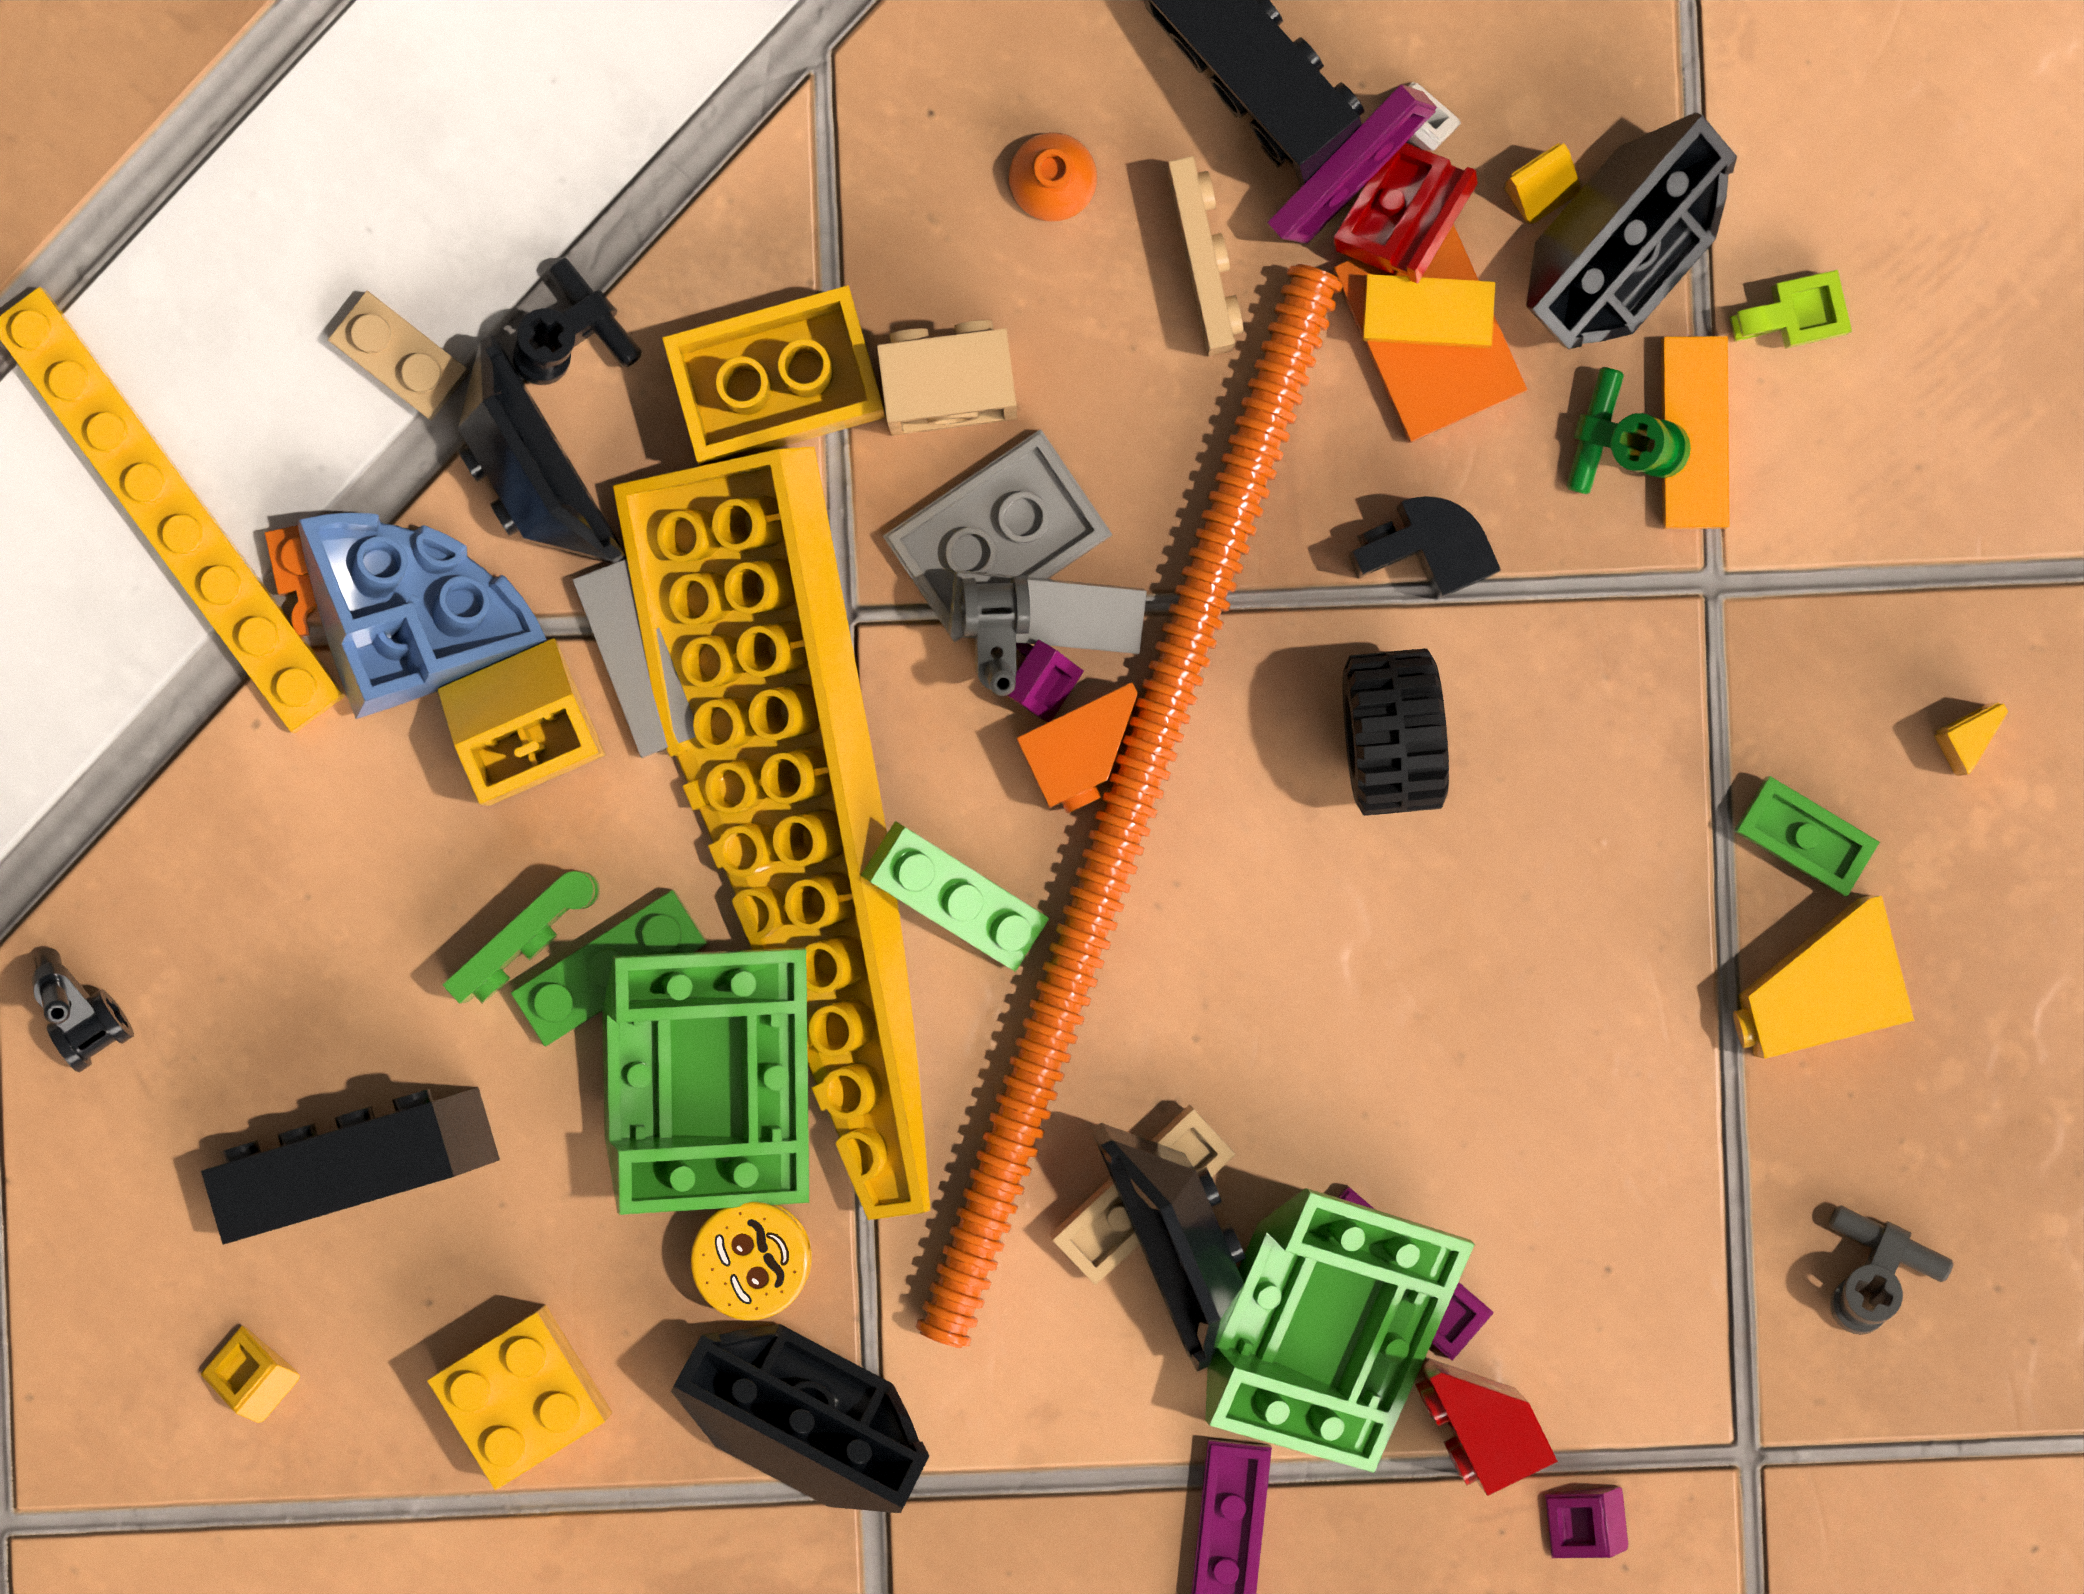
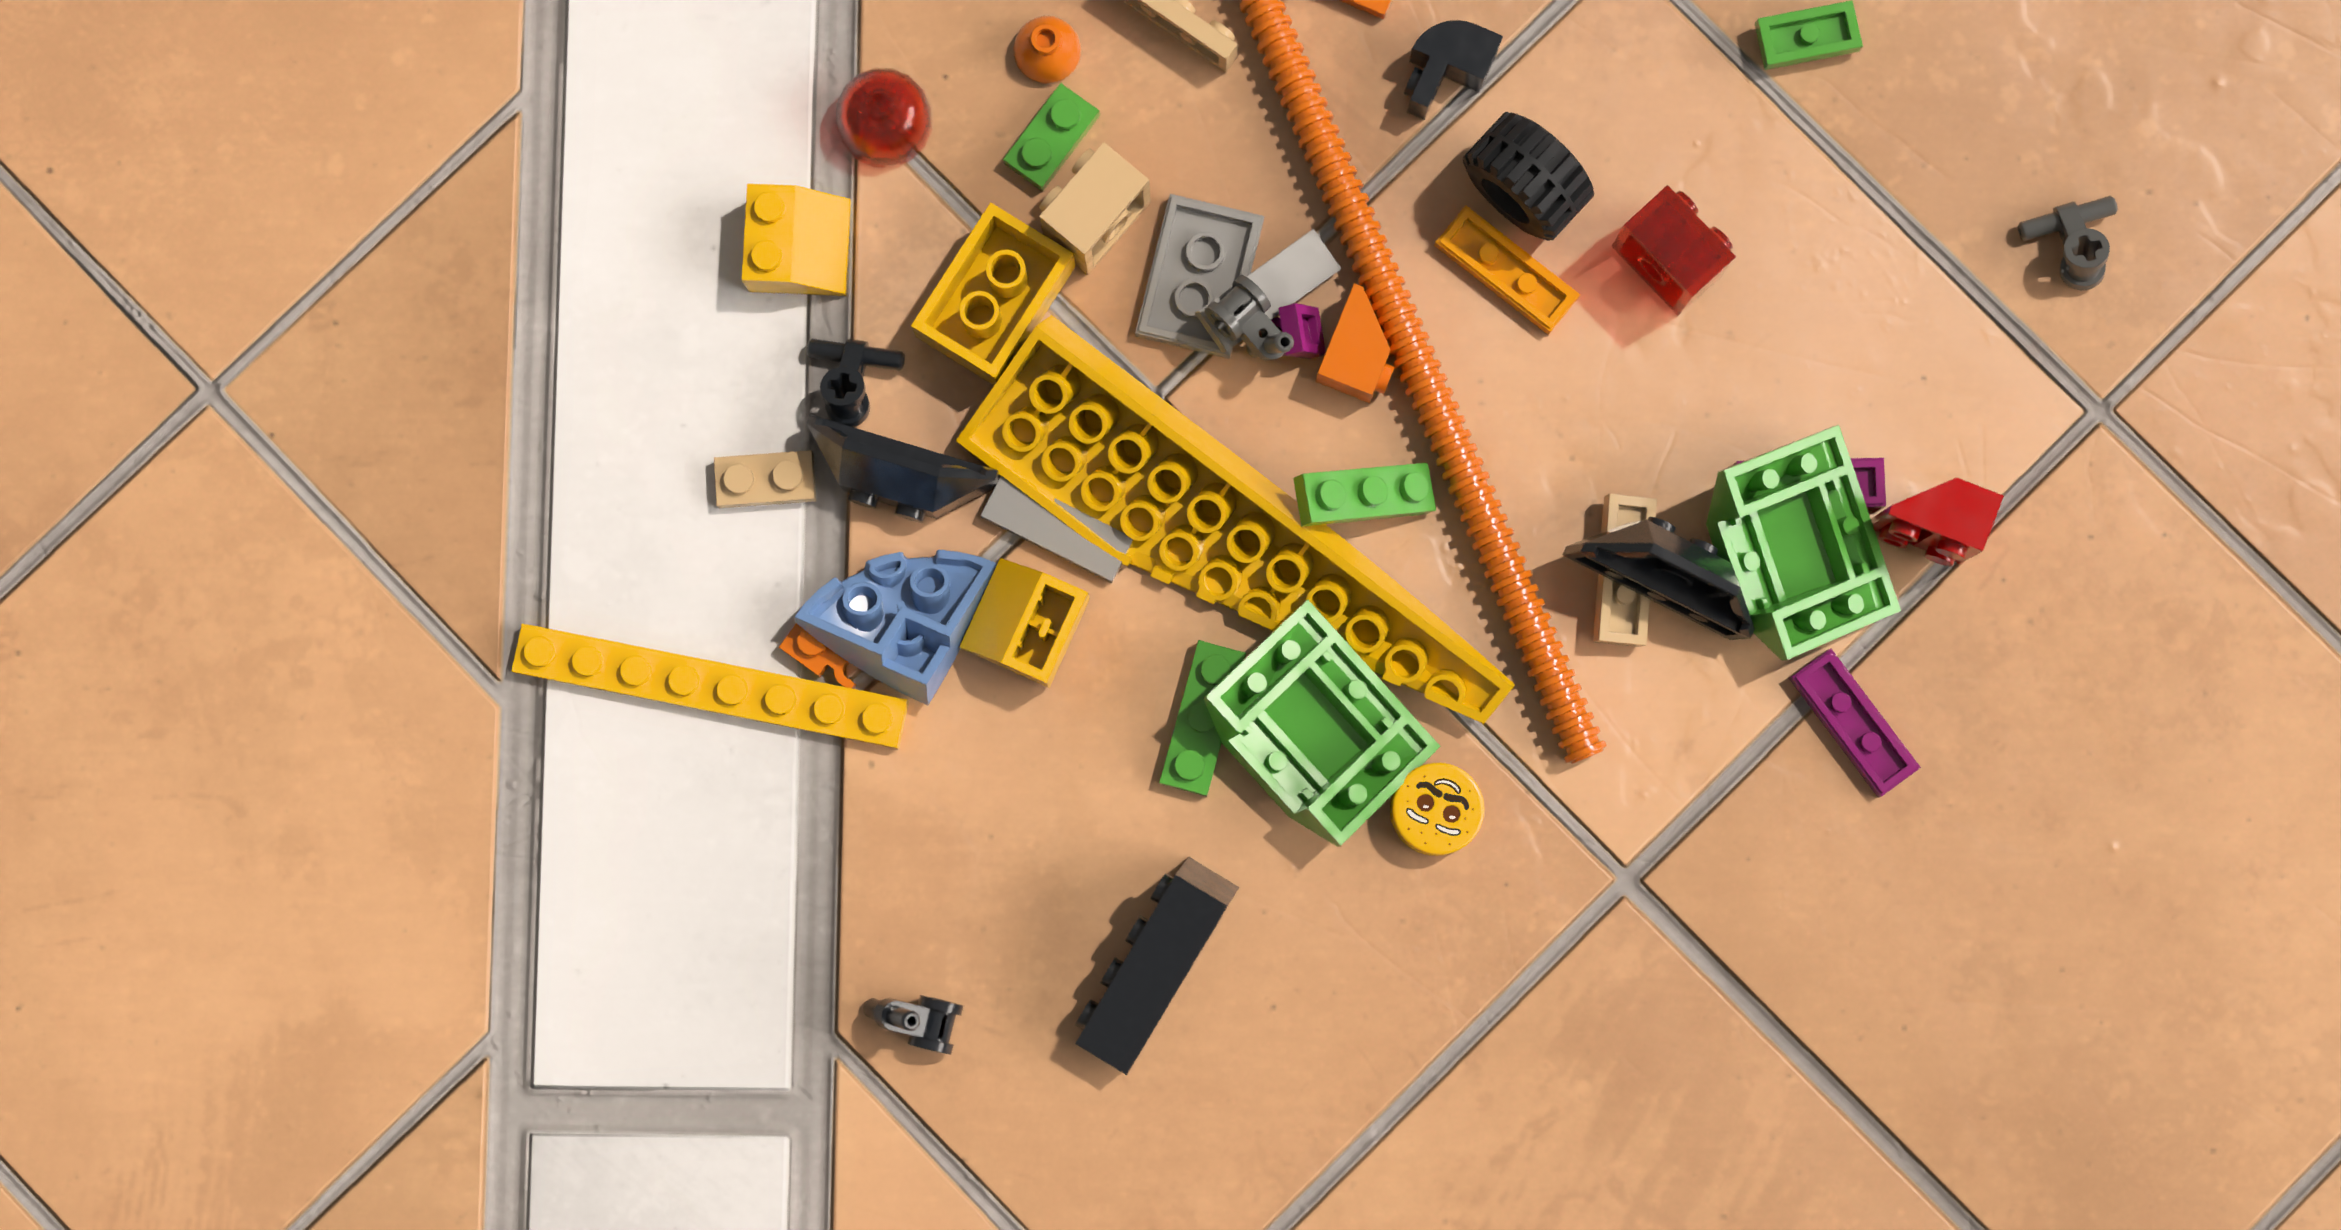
camera: 40 degrees left, 5 degrees down
yellow slope [201,1326,300,1423] -> none
yellow brick [427,1305,613,1491] -> none
bright green plate [443,871,600,1004] -> none
black wedge [671,1324,930,1513] -> none
magenta slope [1545,1487,1628,1558] -> none
yellow slope [1733,895,1914,1059] -> none
none -> yellow slope [742,184,851,296]
none -> clear red cylinder [836,68,932,168]
none -> bright green plate [1003,83,1100,191]
none -> light orange tile [1434,205,1580,335]
none -> clear red brick [1611,185,1736,316]

